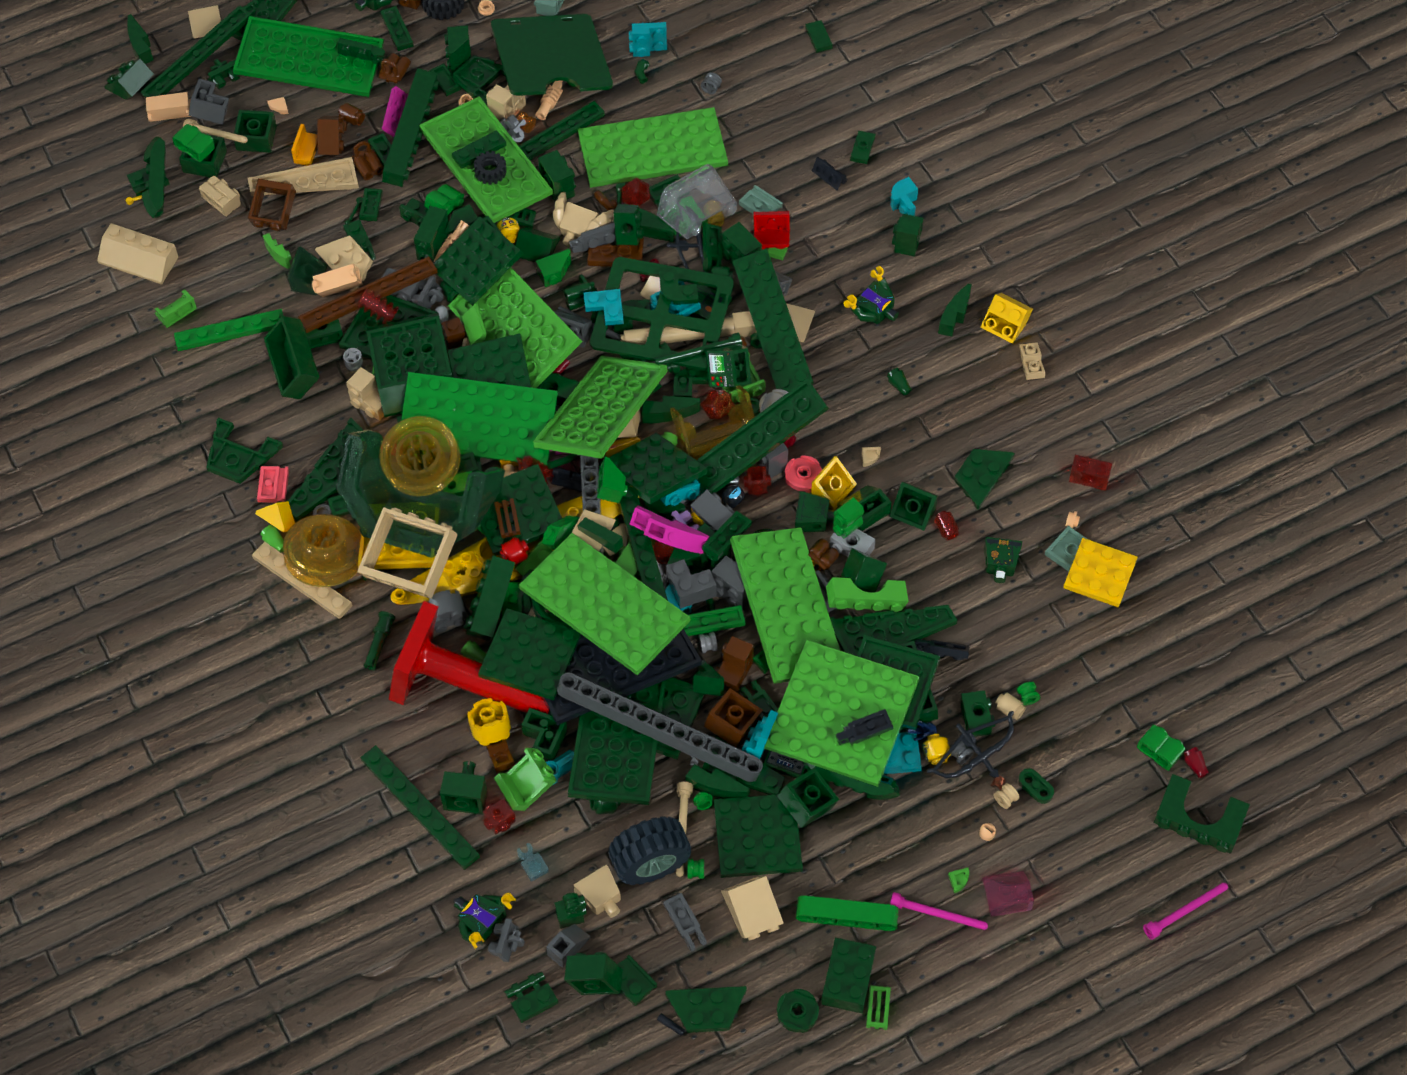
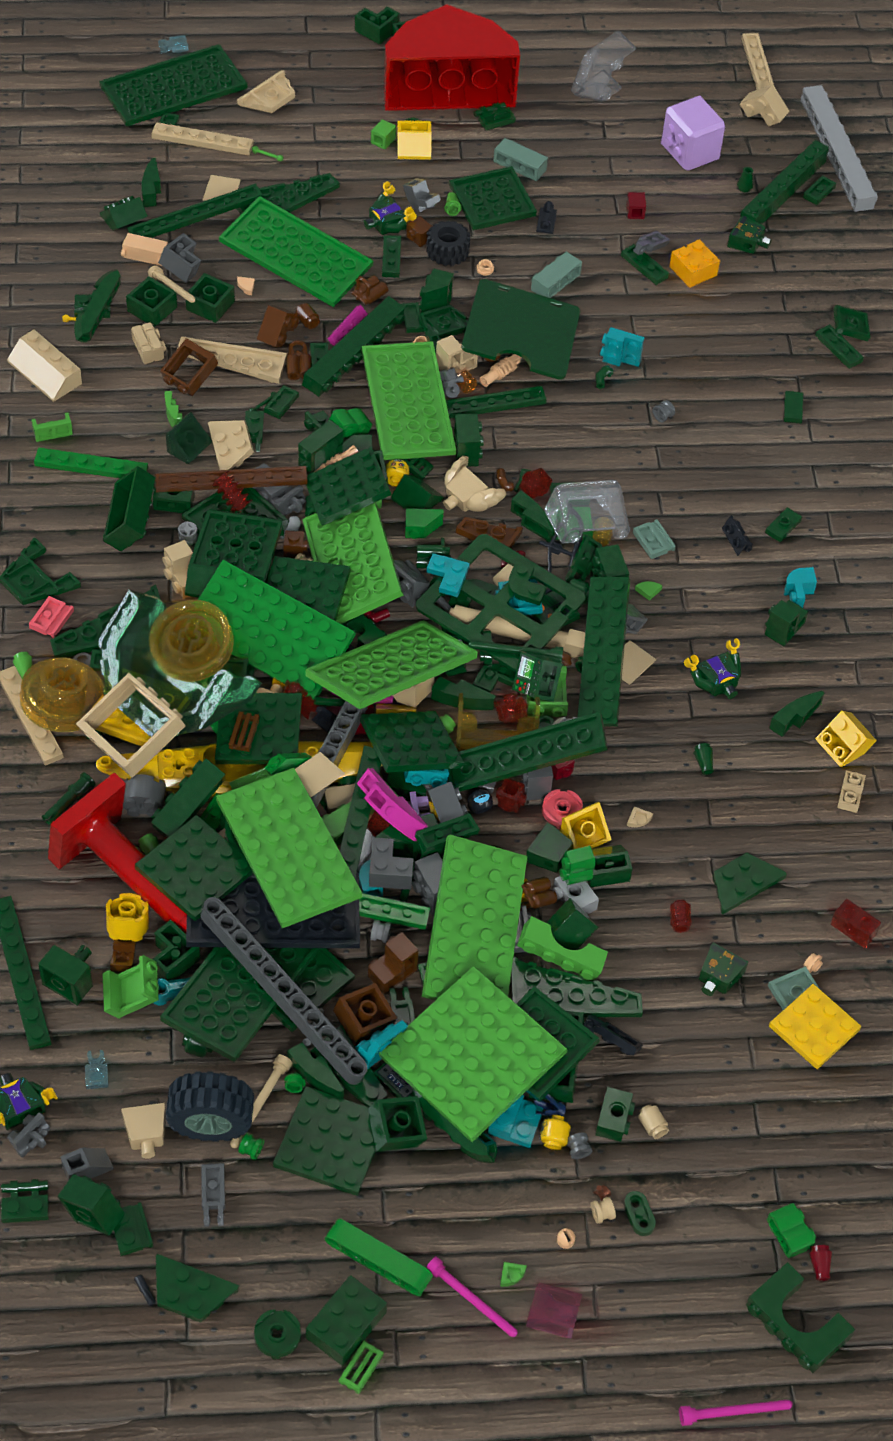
camera: 20 degrees right, 5 degrees down
green brick [172,124,215,162] -> none
dark green hips [208,59,240,89] -> none
yellow slope [255,501,296,532] -> none
light orange panel [291,124,318,166] -> none
light nougat brick [312,264,363,297] -> none
dark green hinge [337,38,385,65] -> none
dark green plate [452,130,506,169] -> none
bright green slope [462,305,487,345] -> none
black tyre [474,151,506,185] -> none
clear red brick [482,799,516,835] -> none
red head [500,537,530,566] -> none
dark green brick [554,893,587,929] -> none
dark grey hinge [569,223,616,253] -> none
dark green piece [577,517,623,554] -> none
bright green plate [578,107,728,188] -> none
green slope [597,457,628,503] -> none
dark green brick [613,204,644,245] -> none
dark green slope [693,661,724,696] -> none
tan slope [721,876,783,940] -> none
red bracket [753,211,790,249] -> none
black hinge [836,709,893,746] -> none
dark green slope [889,481,938,531] -> none
black piece [927,711,1014,779] -> none
green wheel [1017,682,1041,705] -> none

